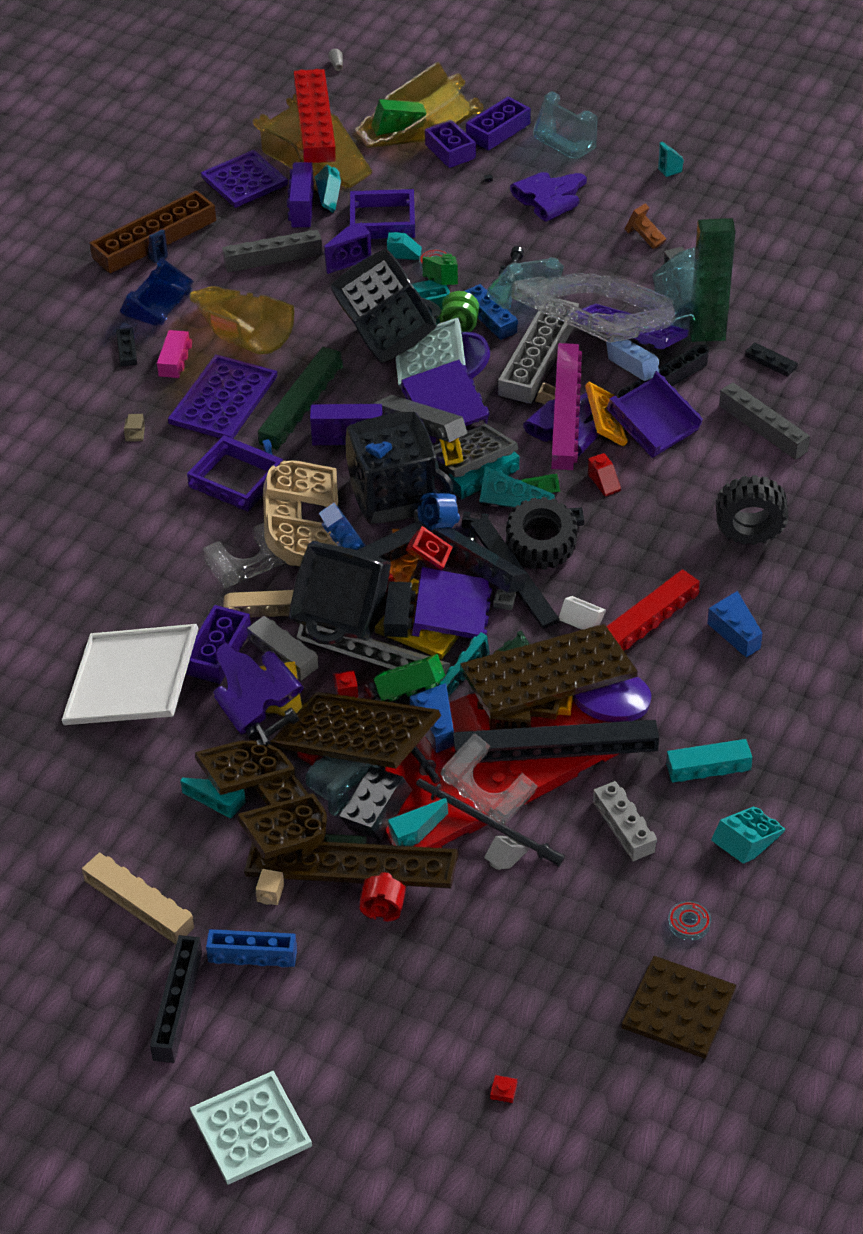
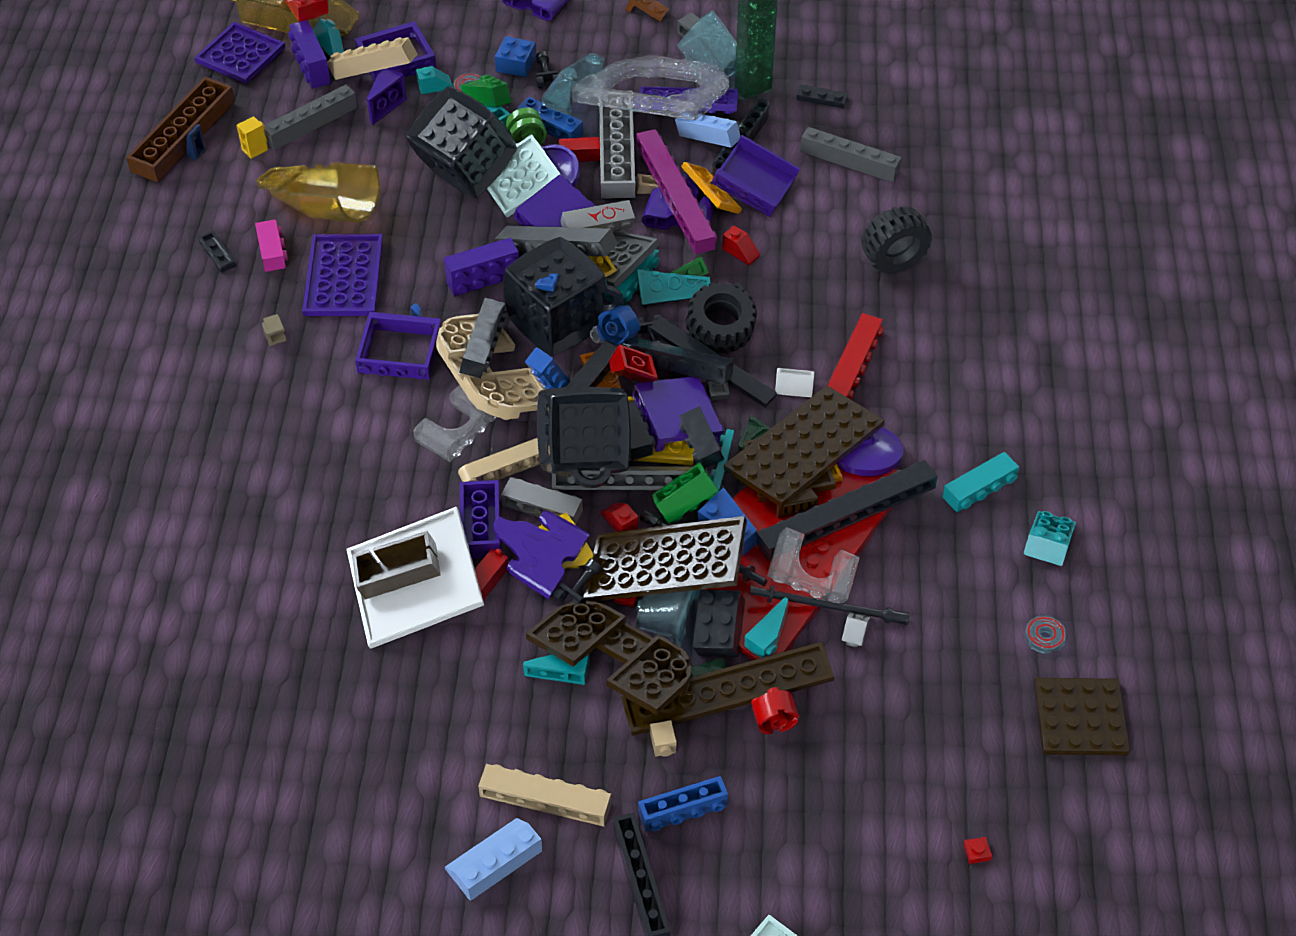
camera: 25 degrees left, 5 degrees up
clear blue windscreen [119,258,194,327] -> none
clear green brick [257,346,343,450] -> none
light grey brick [593,781,657,861] -> none
blue wedge [707,591,762,657] -> none
none -> yellow brick [237,116,268,159]
none -> tan brick [327,37,418,80]
none -> dark brown piece [352,531,441,600]
none -> light blue slope [445,818,542,901]
none -> brick [459,298,507,379]
none -> red brick [475,549,509,601]
none -> blue brick [495,36,536,77]
none -> red brick [559,137,600,162]
none -> light grey brick [560,200,635,232]
none -> black brick [679,406,724,468]

